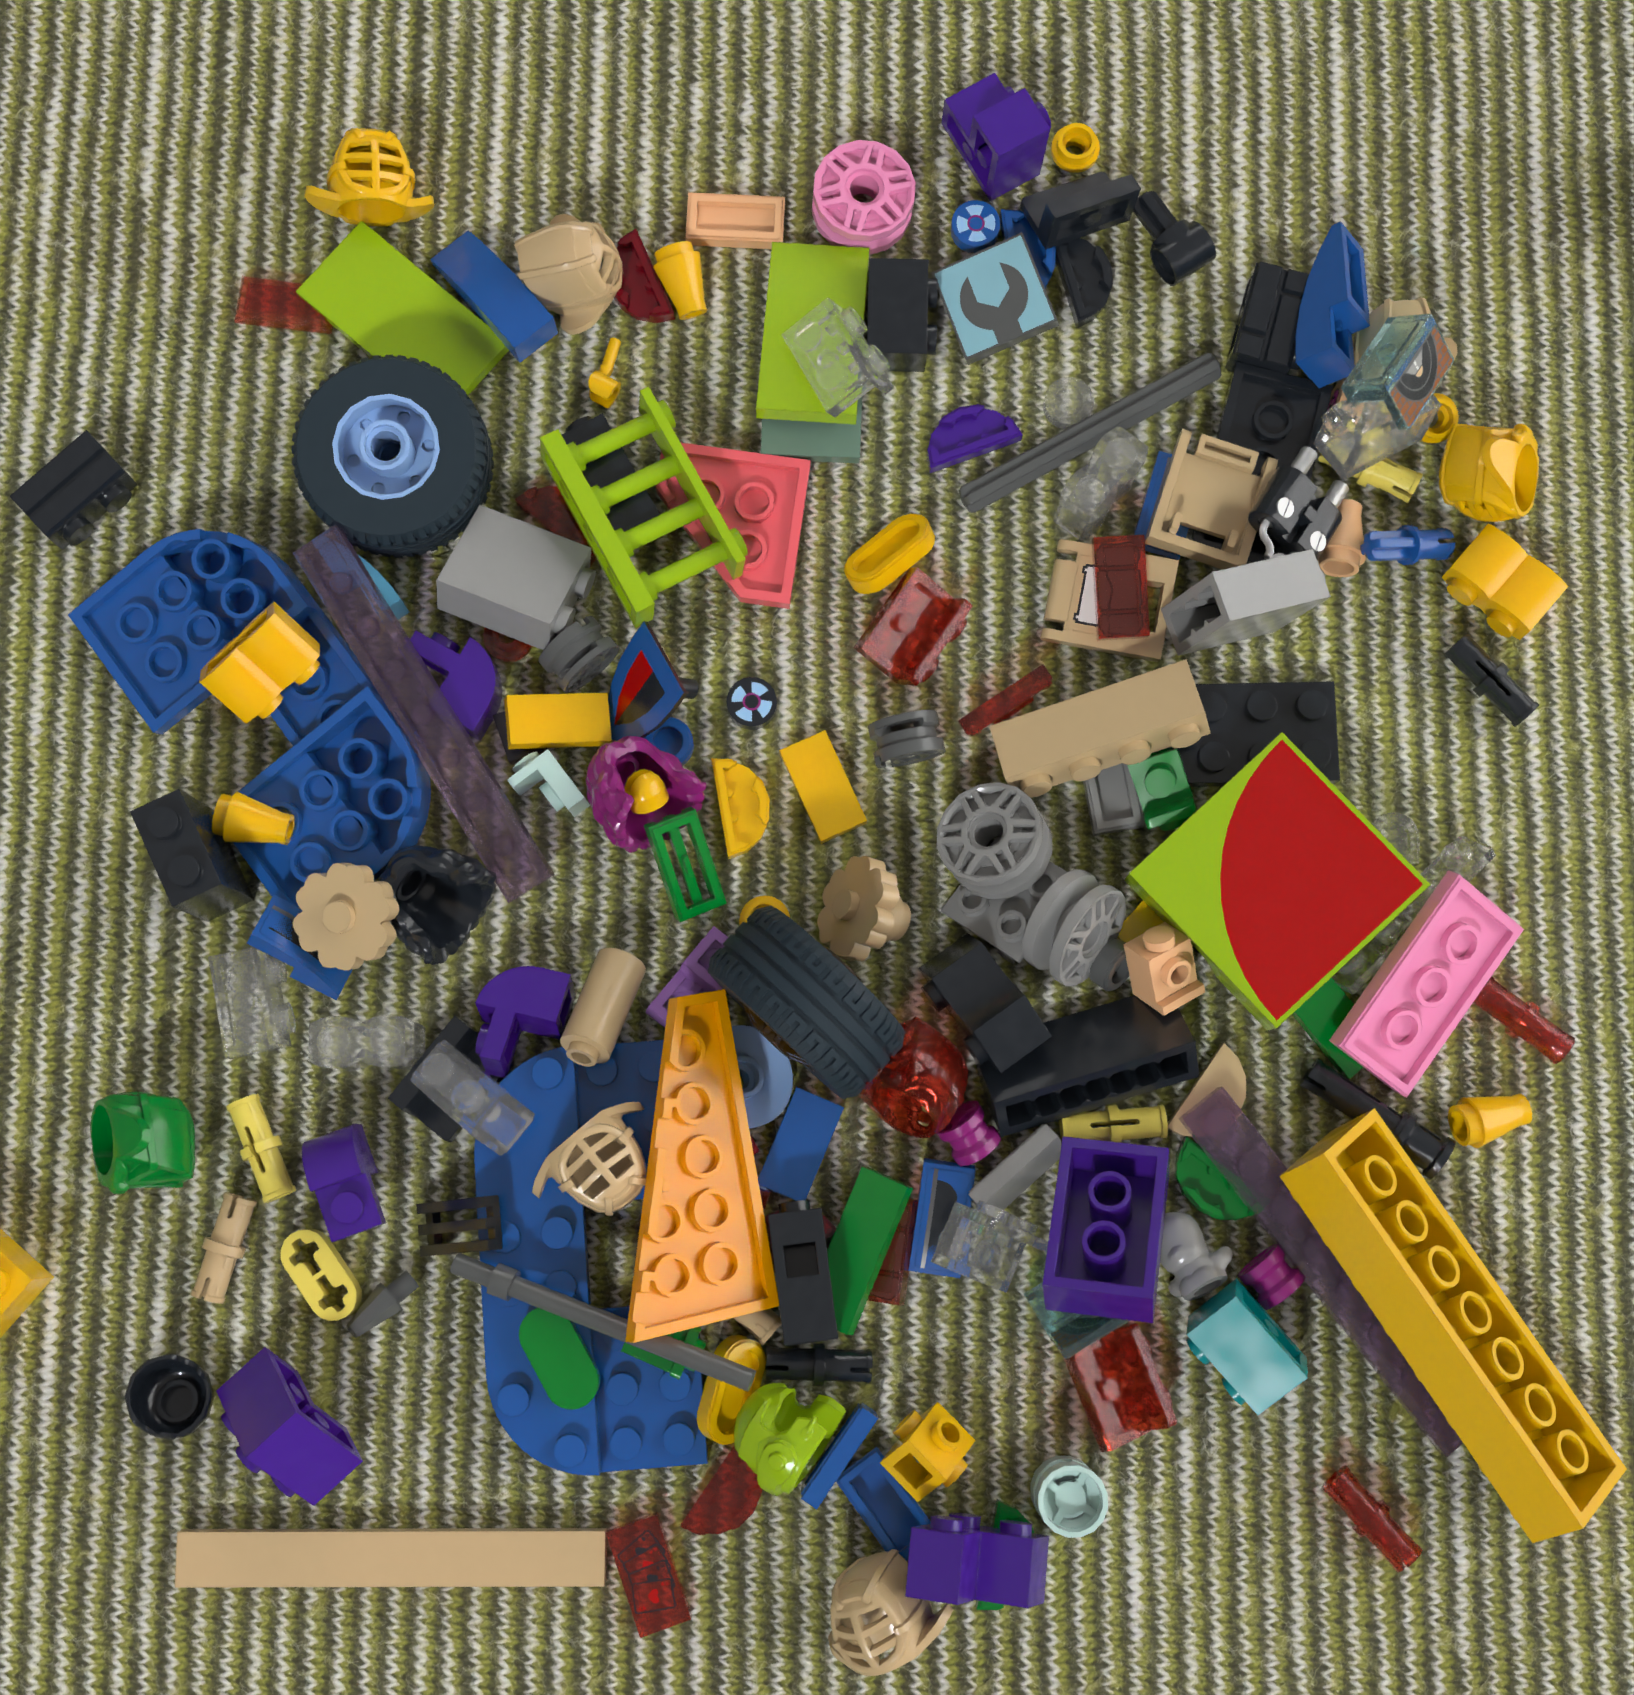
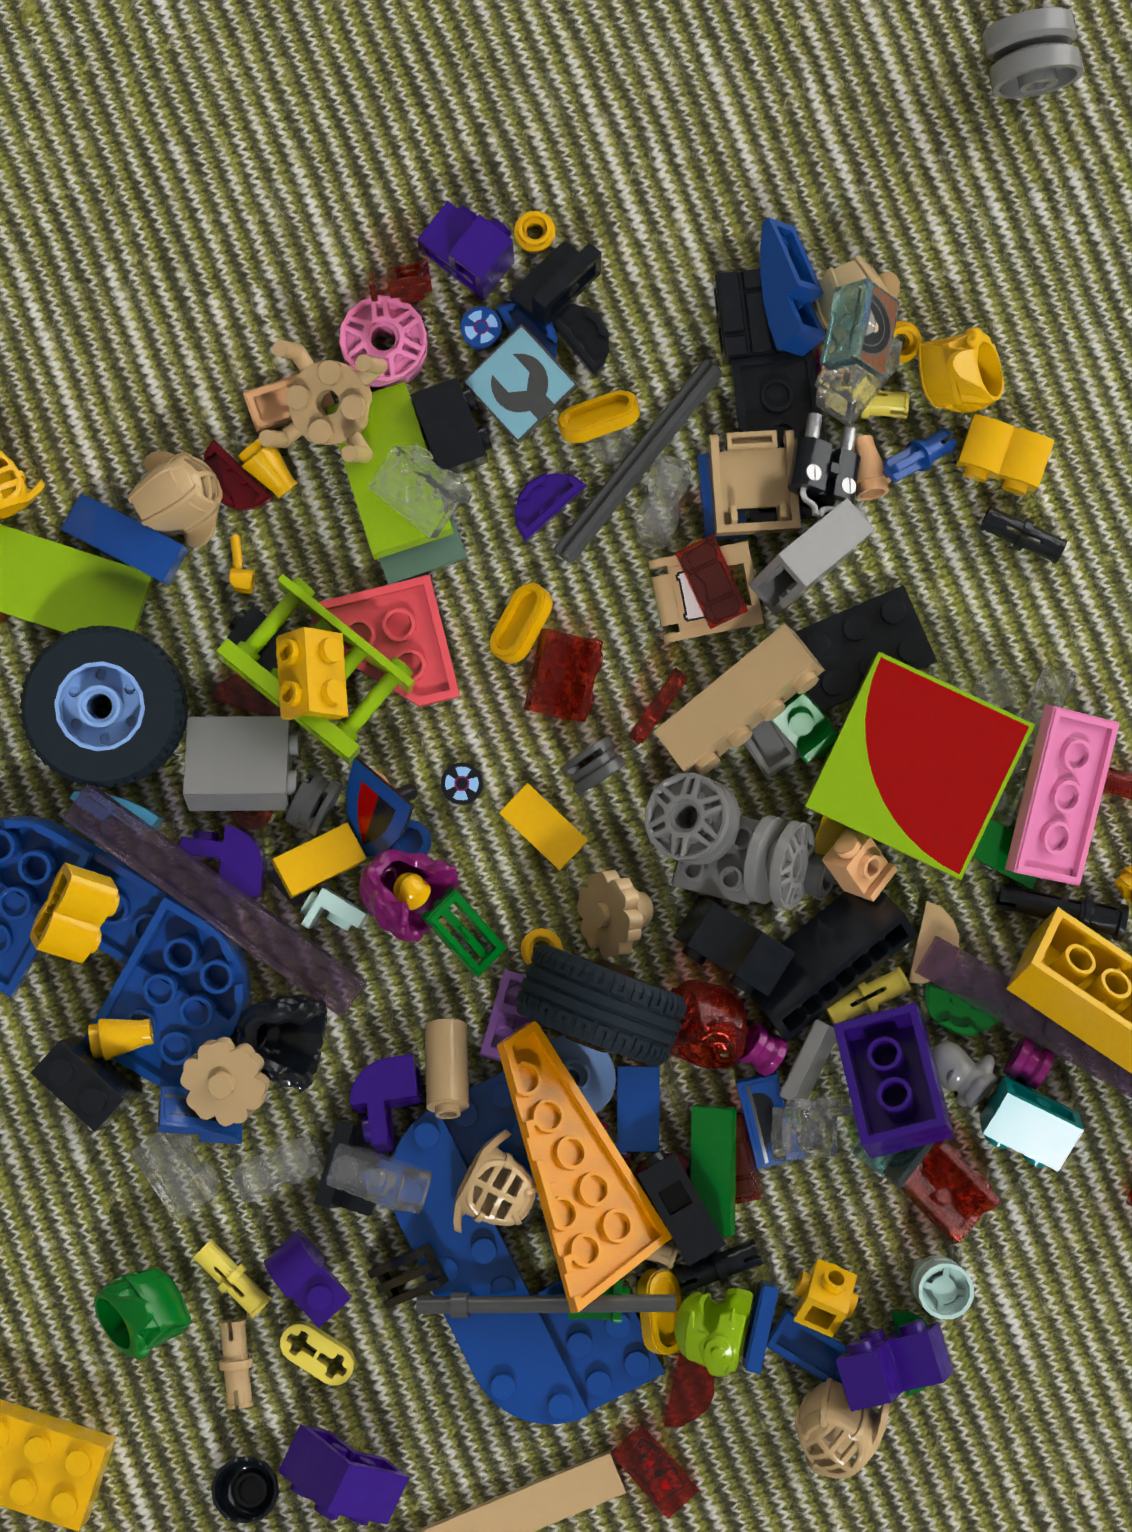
camera: 20 degrees left, 5 degrees up
dark grey bar [346,1271,419,1338] -> none
green tile [519,1308,600,1410] -> none
yellow tile [711,758,770,859] -> none
black axle [1133,191,1216,286] -> none
none -> tan plate [259,340,387,463]
none -> yellow bracket [276,627,348,720]
none -> clear red plate [369,261,433,303]
none -> yellow tile [557,390,640,443]

